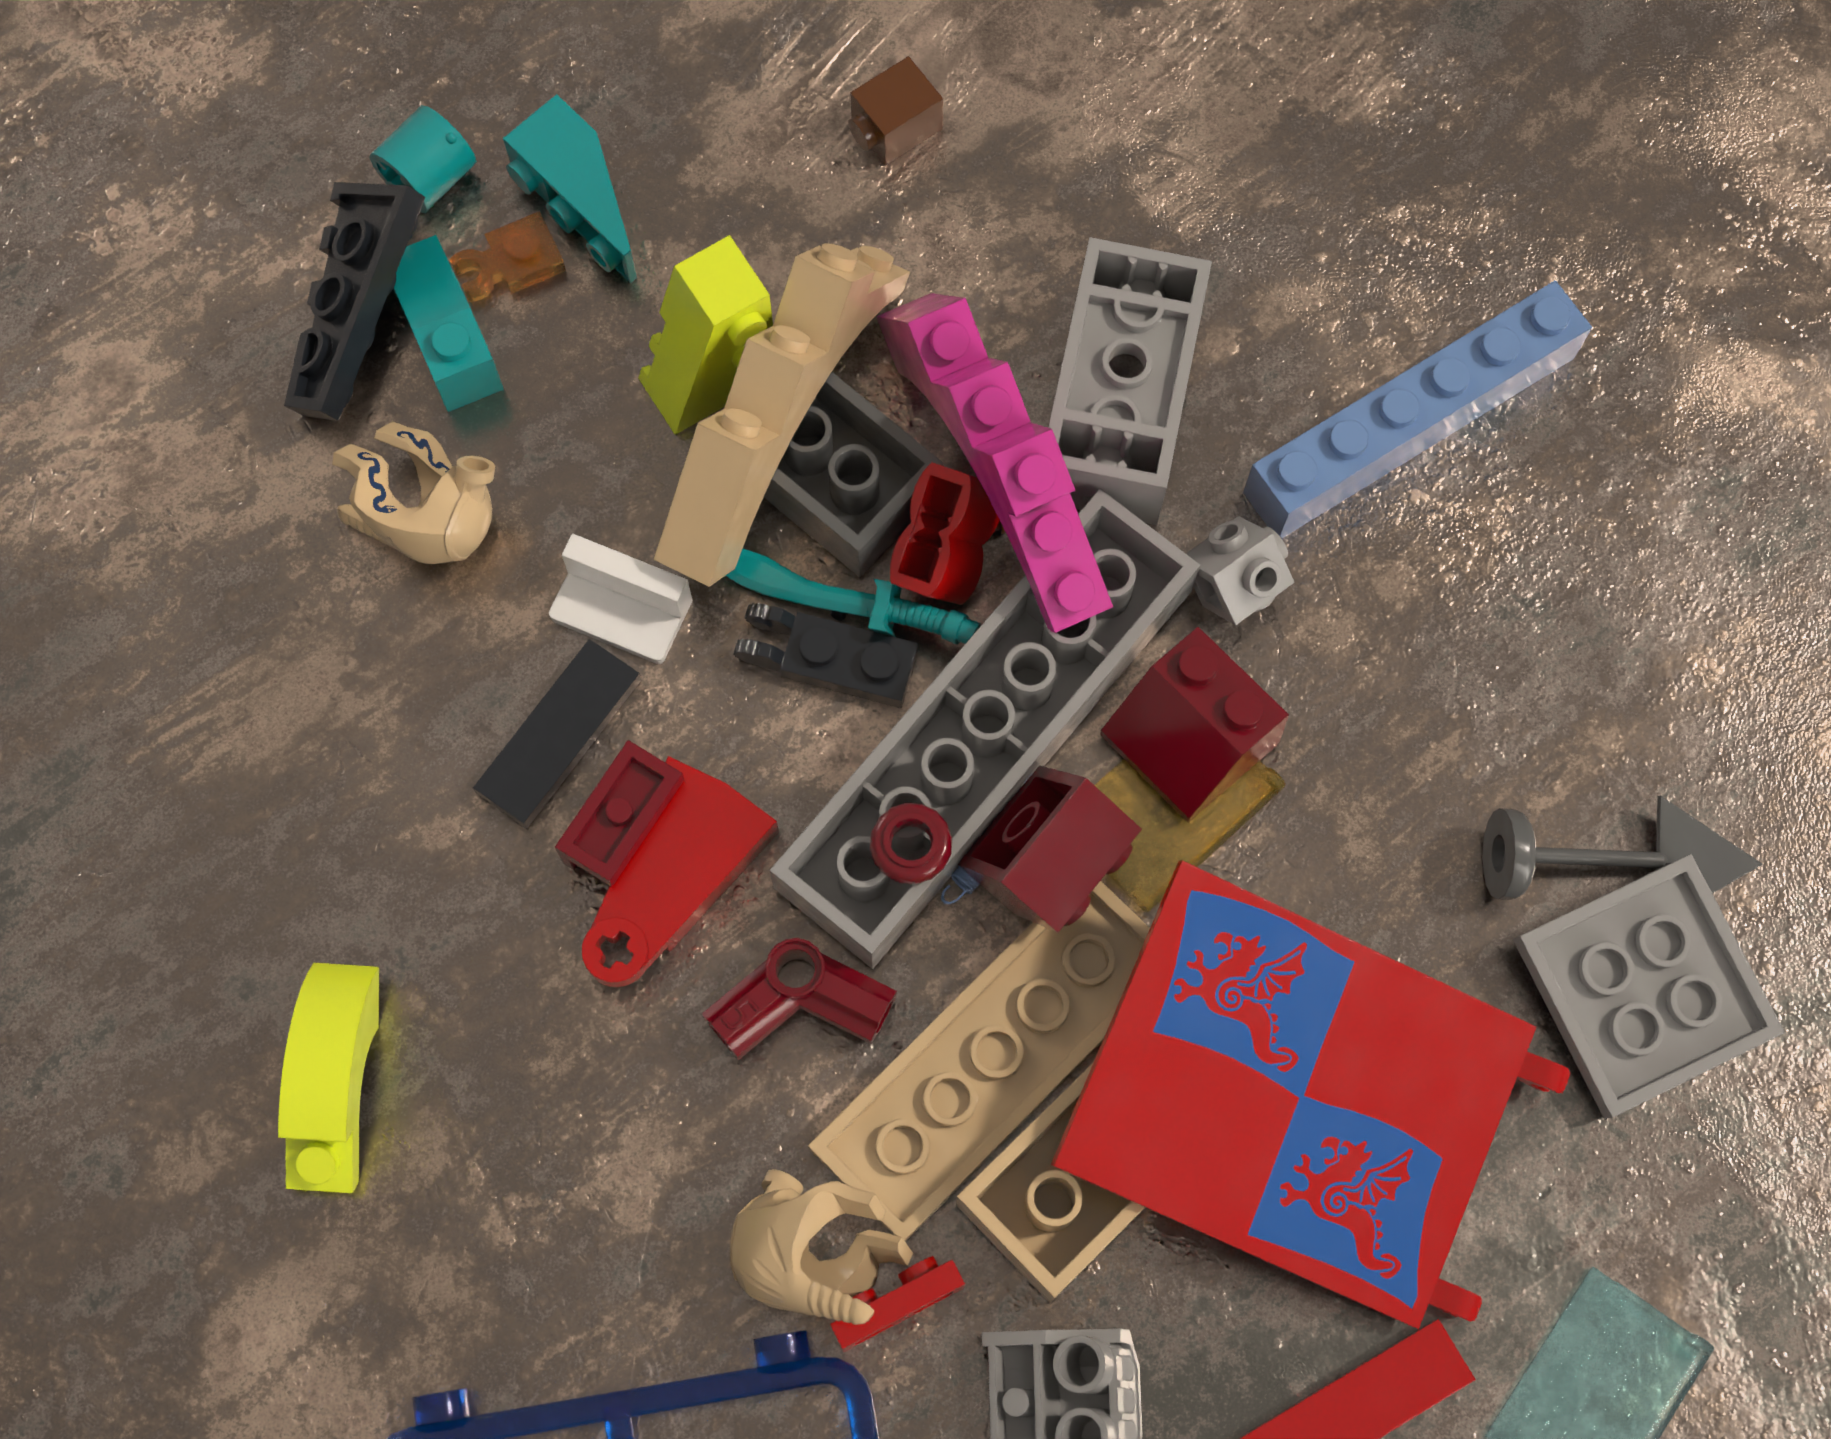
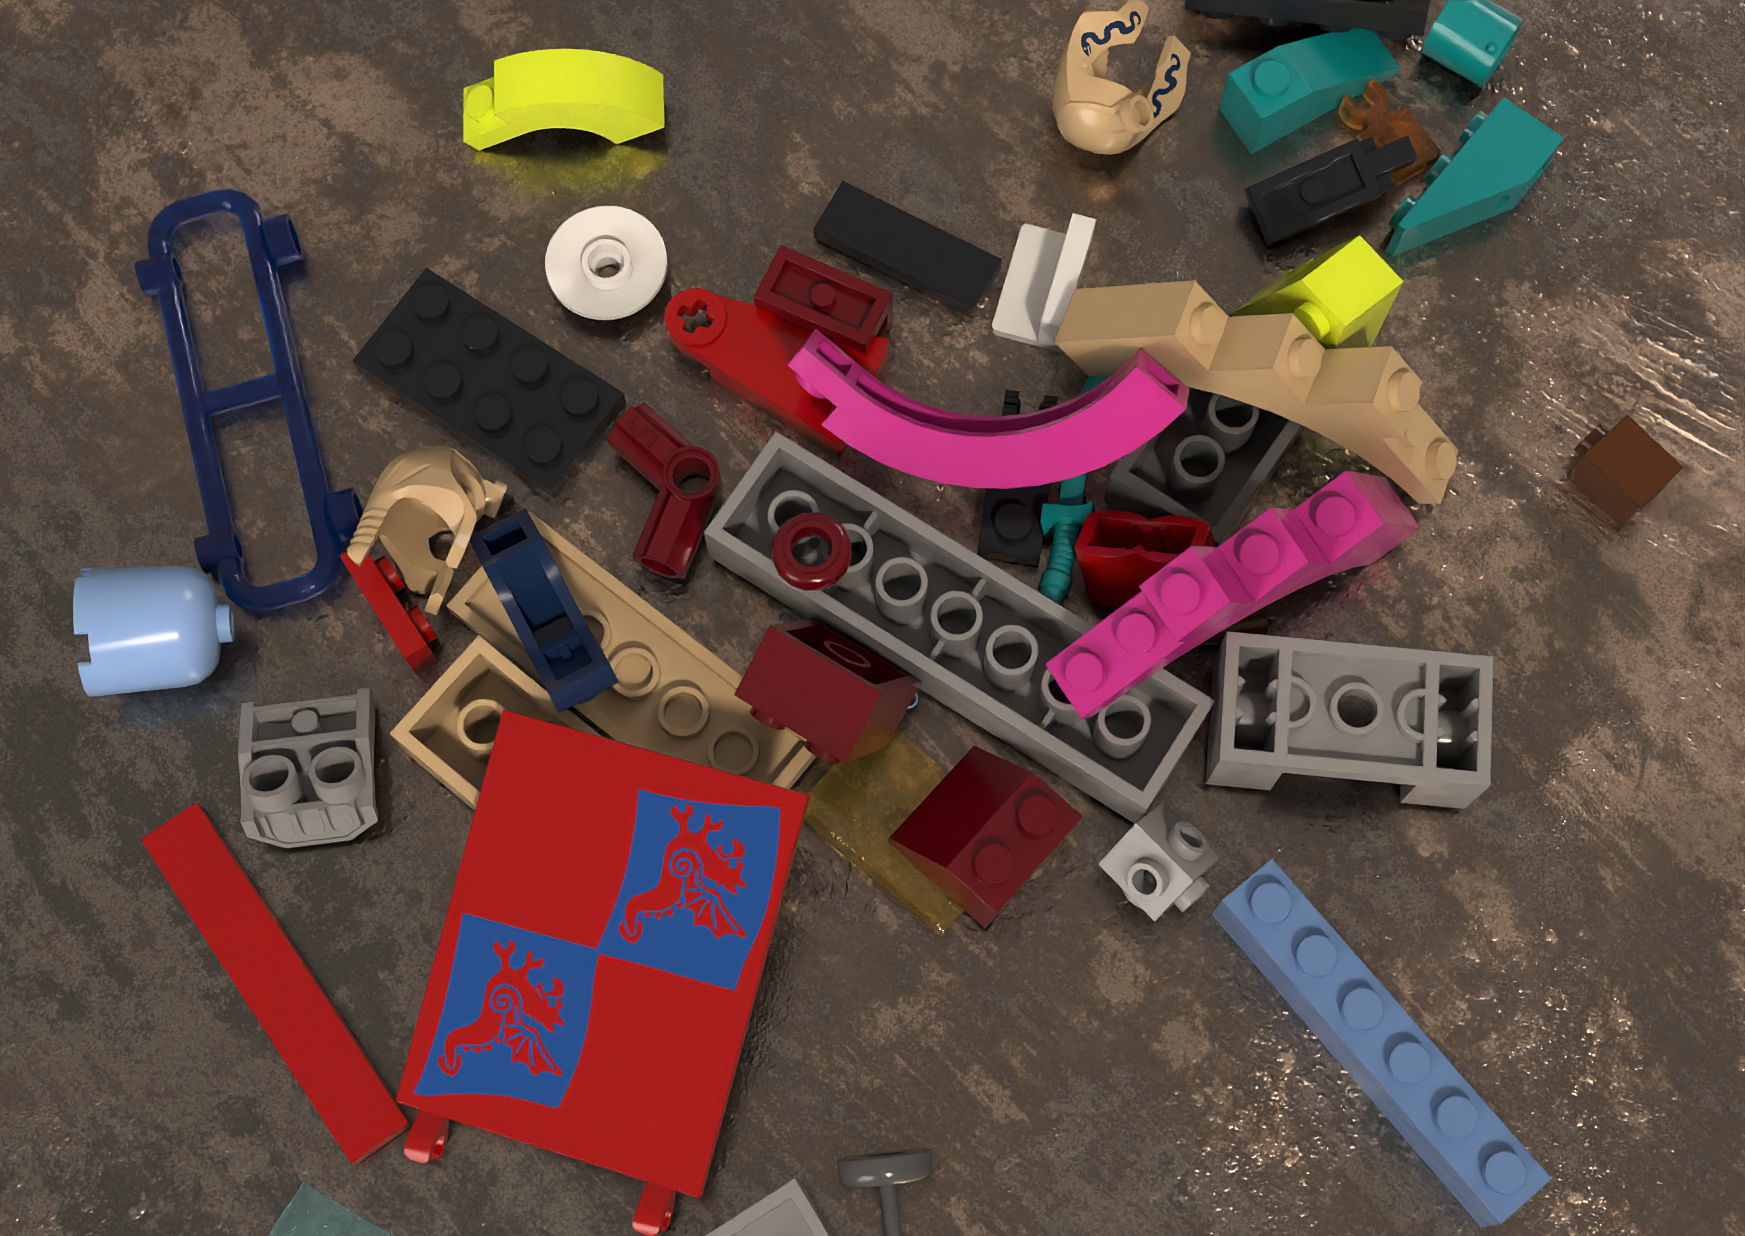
camera: 85 degrees right, 0 degrees up
none -> black plate [353,268,626,498]
none -> dark blue arch [469,508,619,713]
none -> white dish [545,206,667,320]
none -> dark pink arch [788,329,1189,489]
none -> black hinge [1244,135,1418,247]

